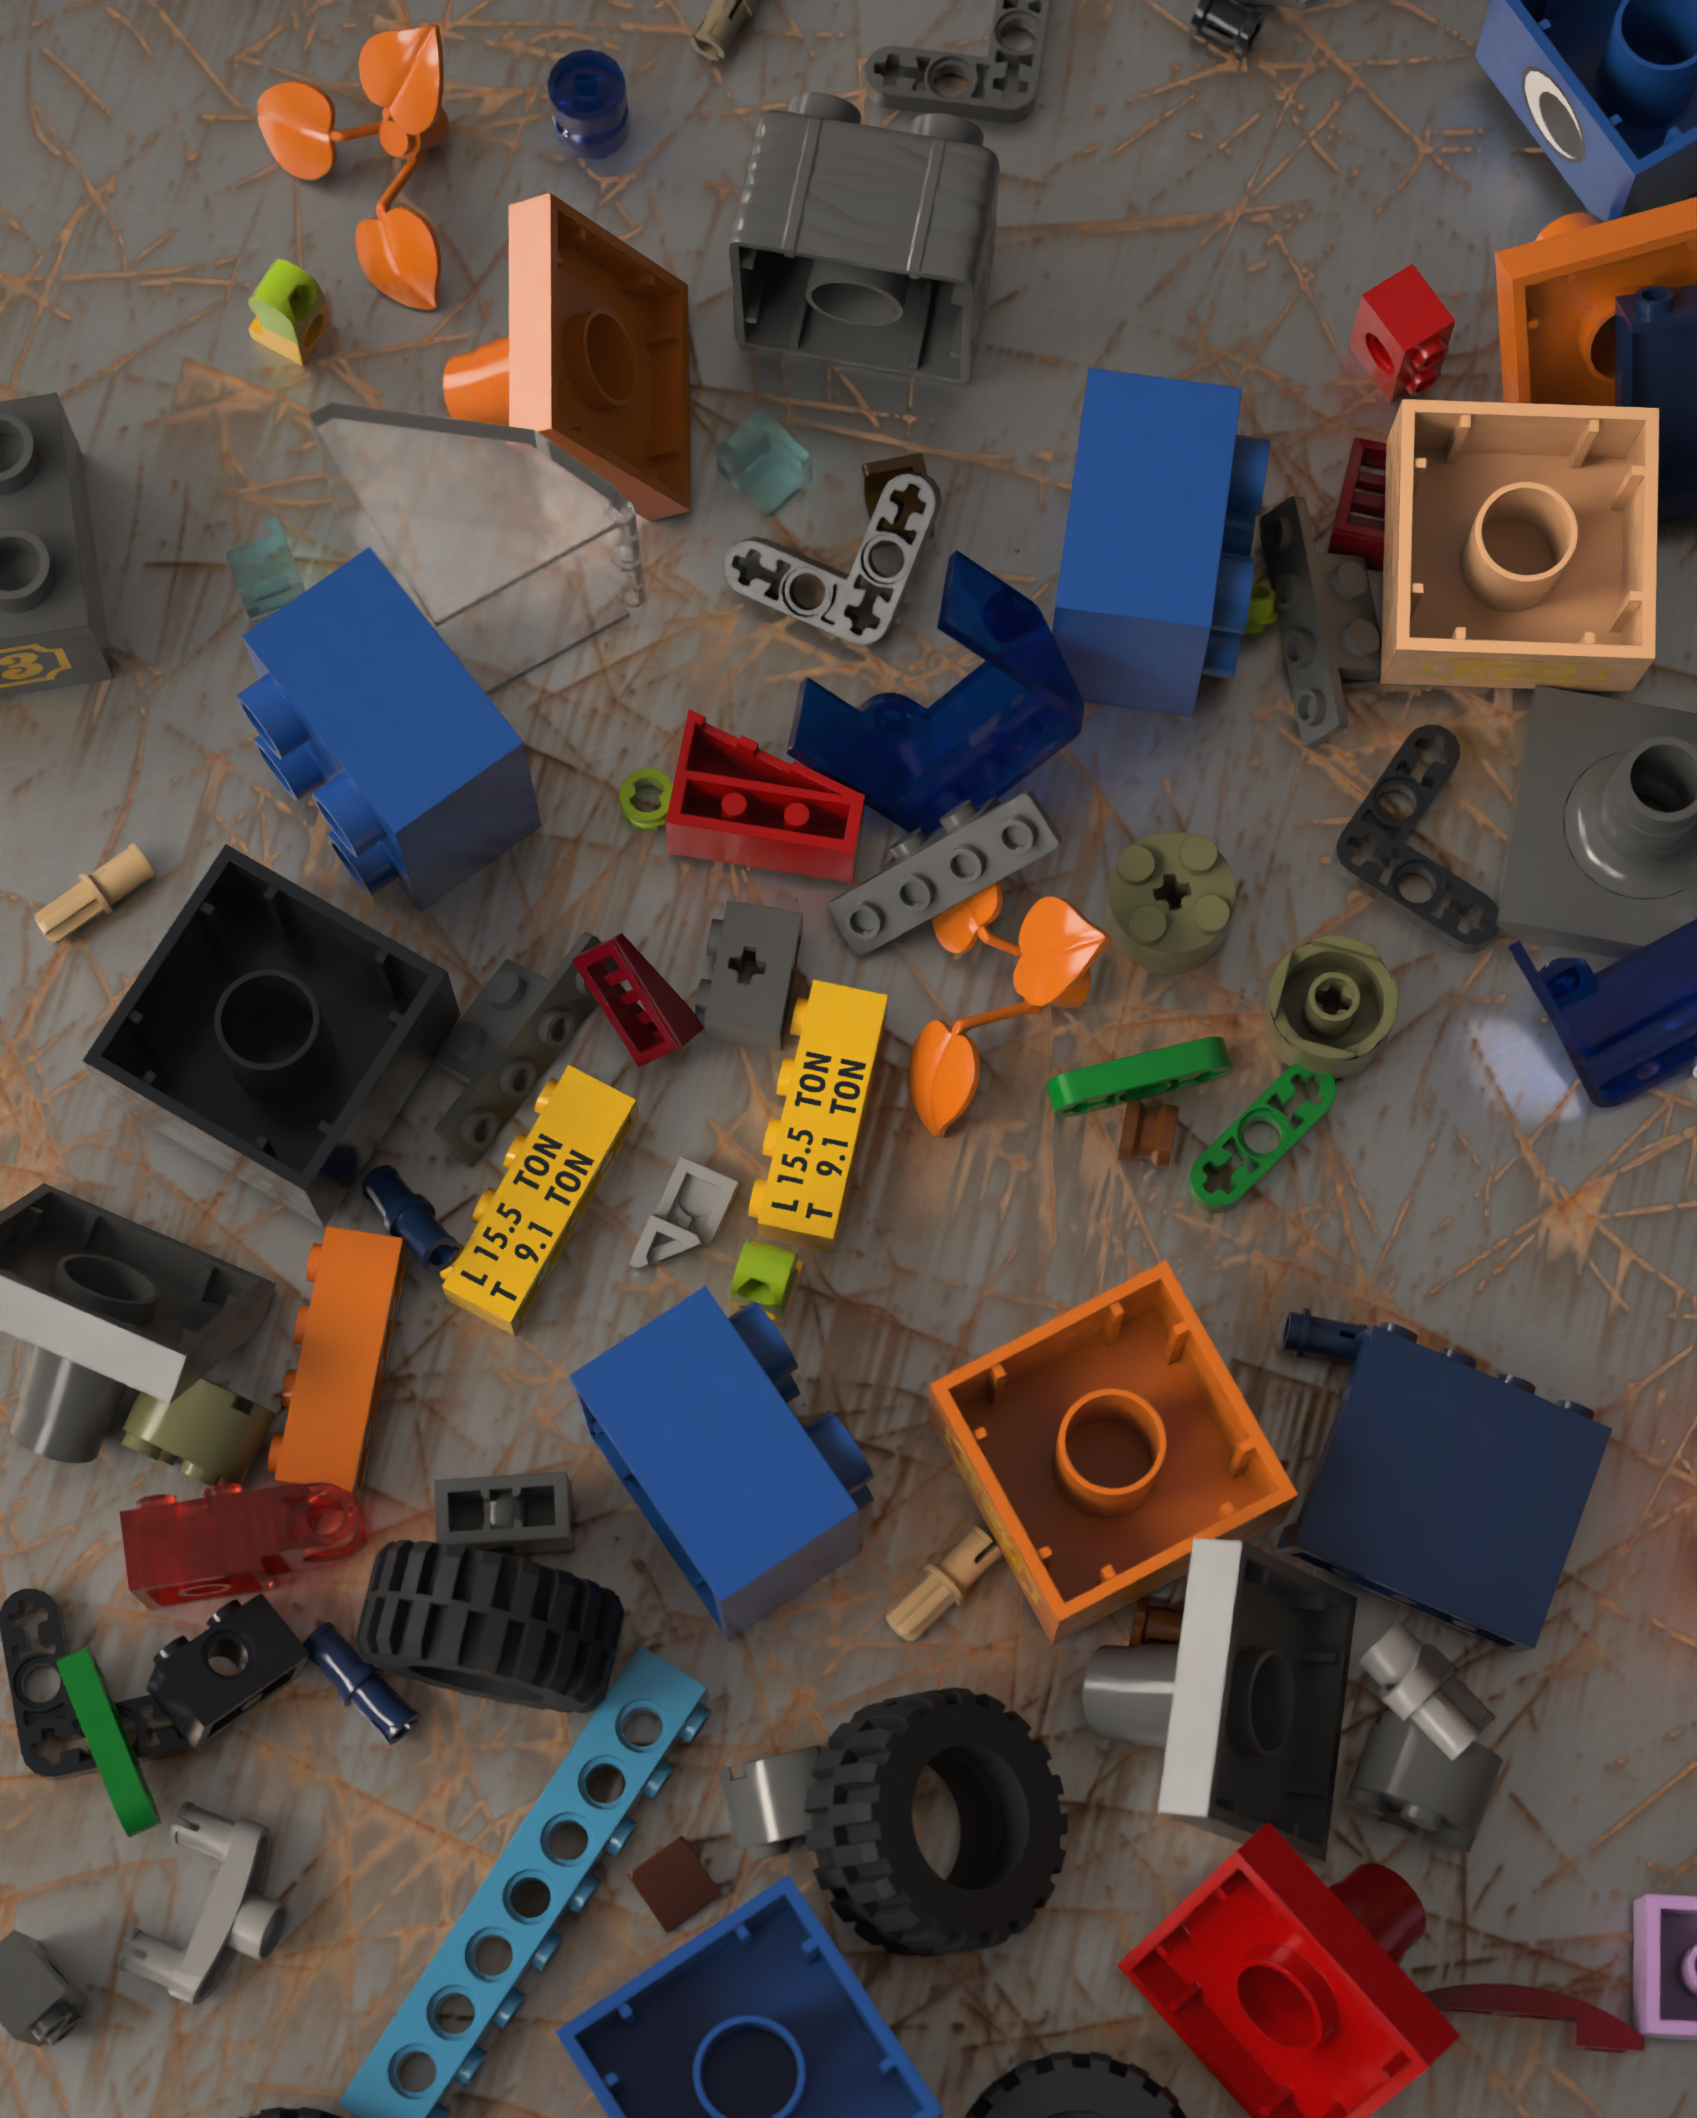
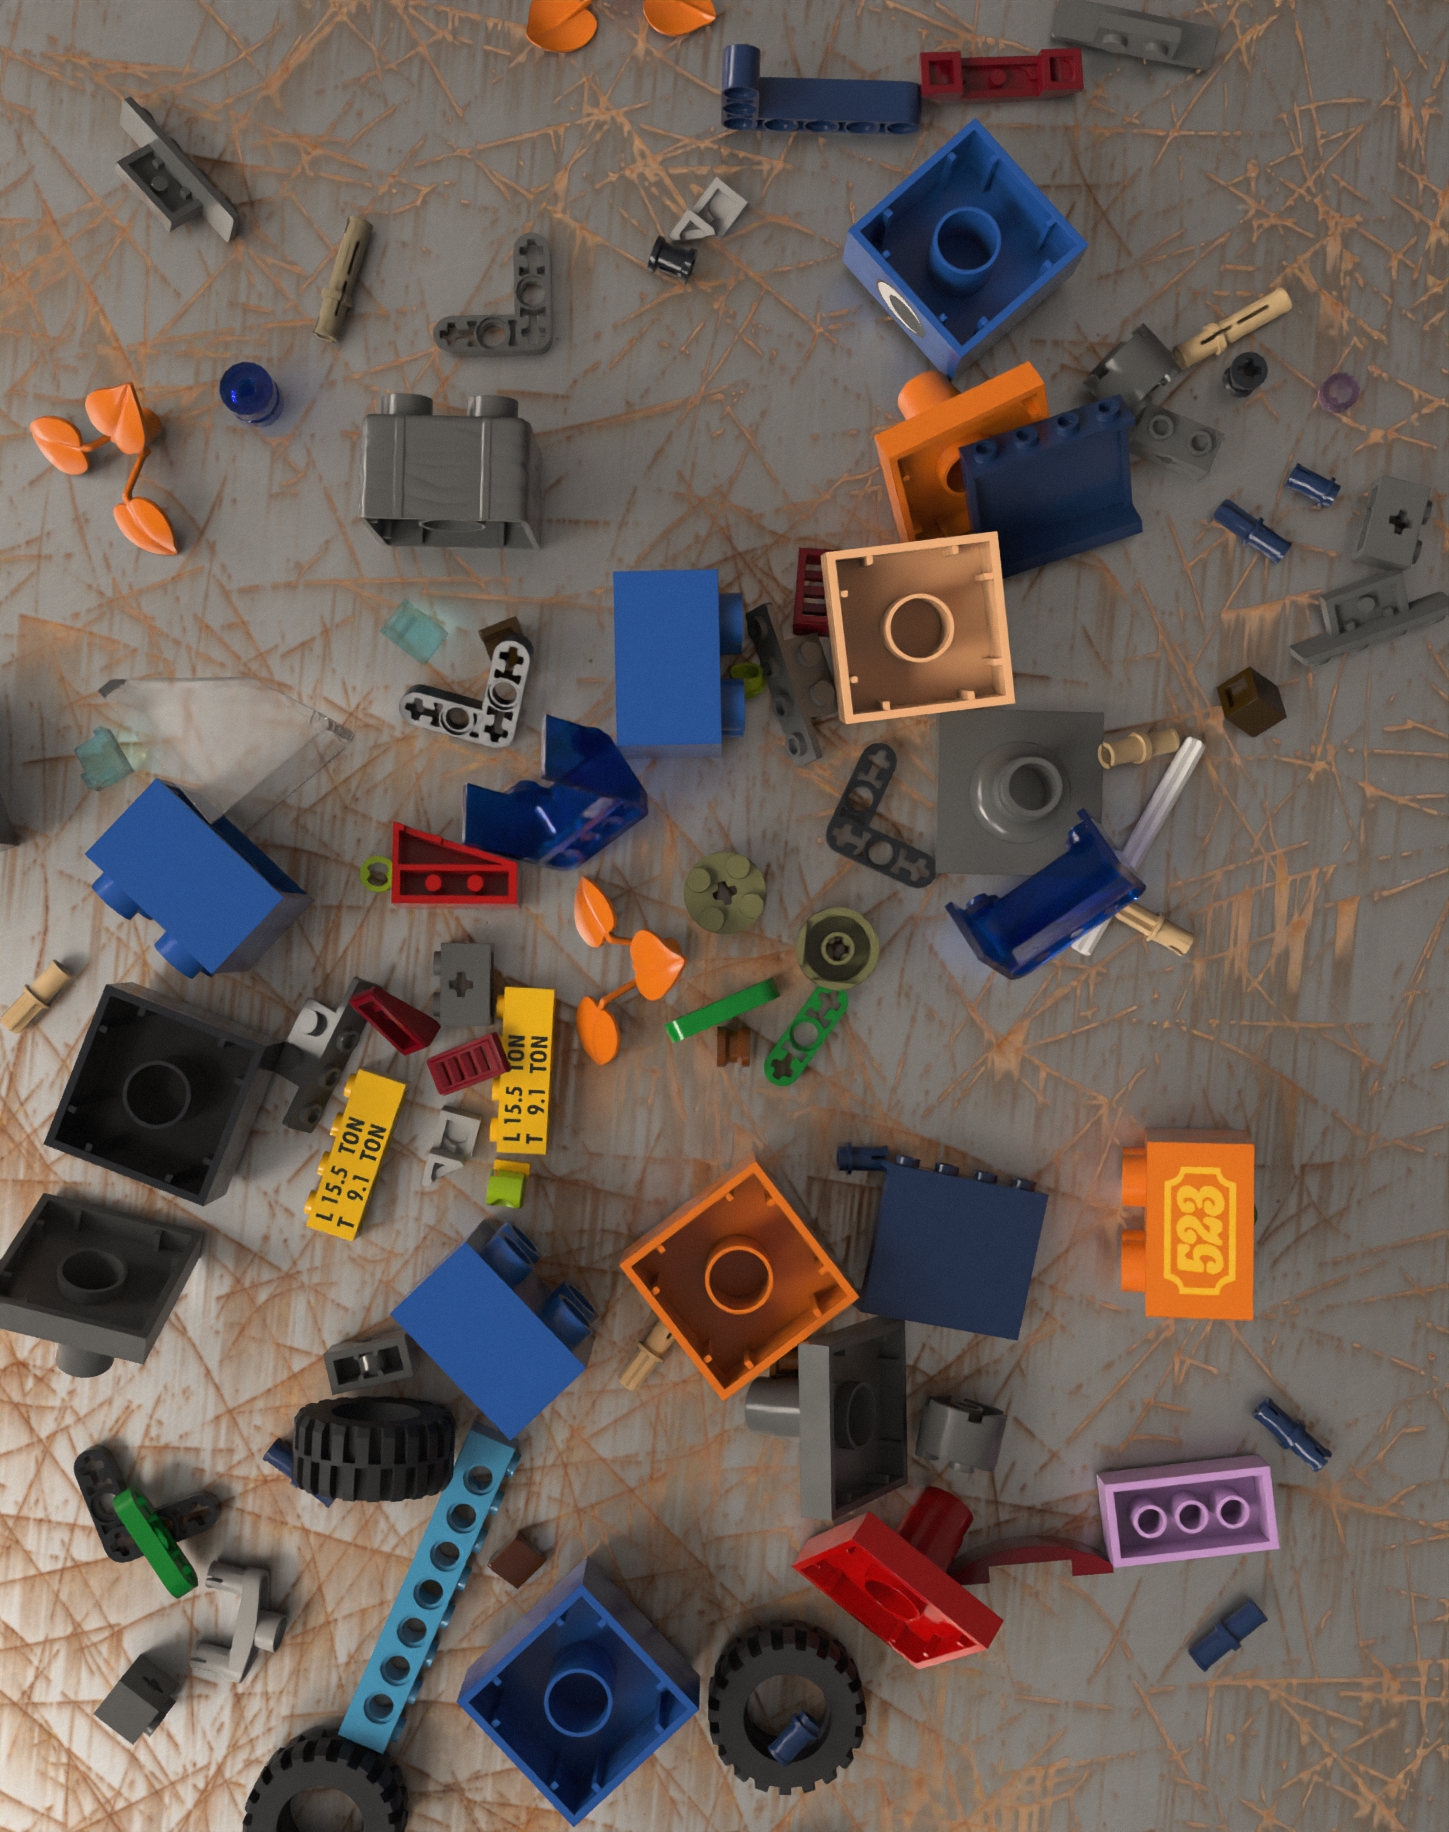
camera: 10 degrees left, 15 degrees up
clear red brick [119,1482,368,1611] -> none
olive brick [121,1378,276,1493] -> none
black brick [146,1593,310,1750] -> none
lime leg [248,259,331,366] -> none
orange brick [268,1226,409,1504] -> none
dark blue pin [361,1165,459,1272] -> none
orange piece [443,193,691,521] -> none
dark grey brick [716,1744,821,1861] -> none
black tyre [804,1687,1068,1957] -> none
dark grey bracket [826,790,1062,957] -> none
red brick [1349,263,1455,403] -> none
light grey connector [1357,1621,1496,1761] -> none
none -> dark red slope [427,1032,512,1096]

